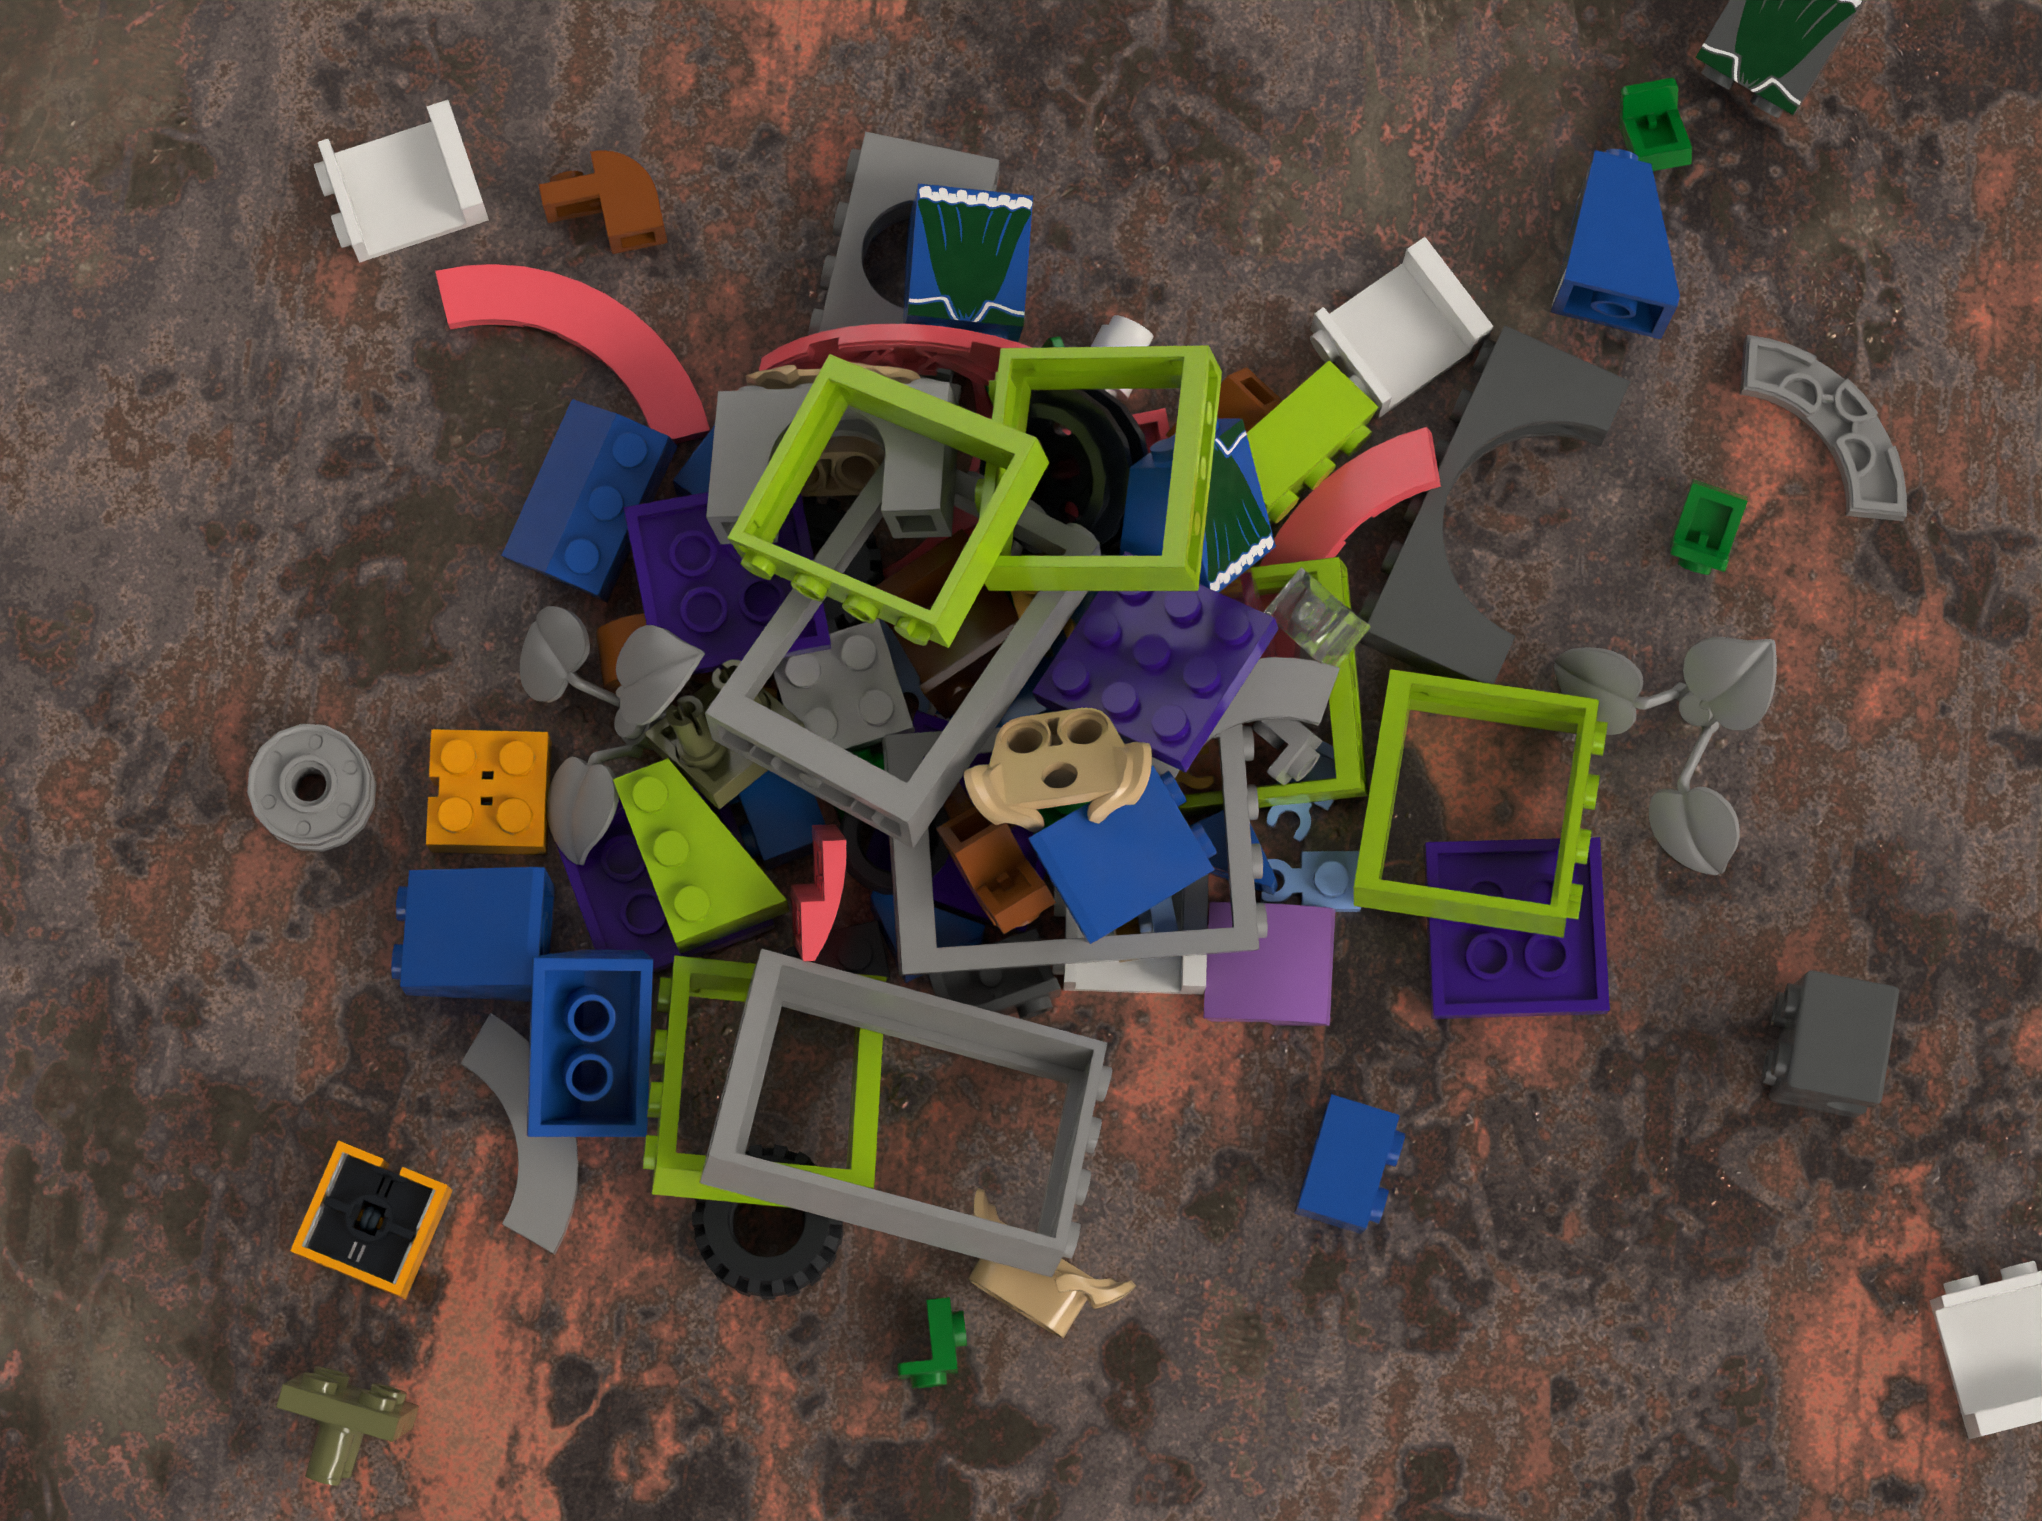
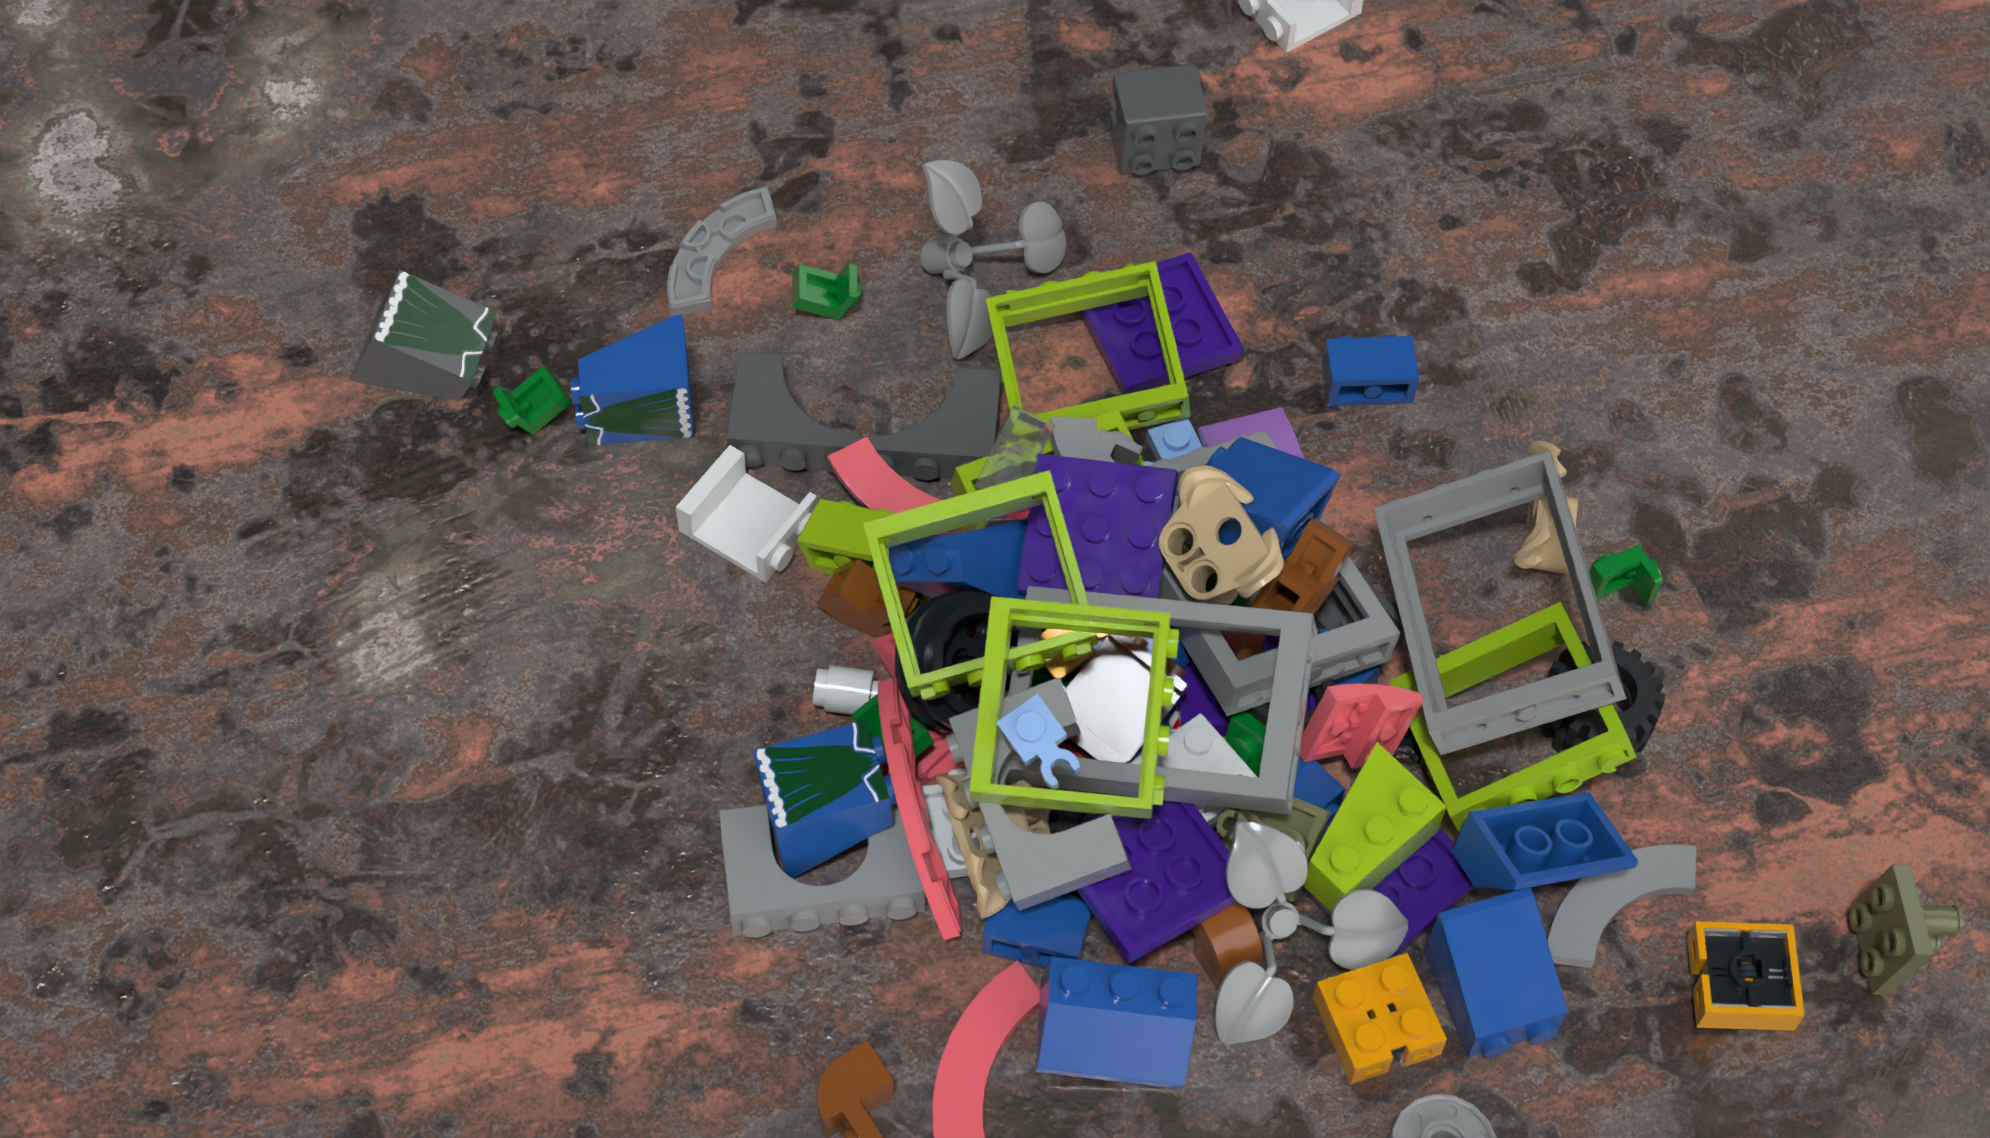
camera: 110 degrees left, 20 degrees down
none -> light blue plate [996,693,1080,790]

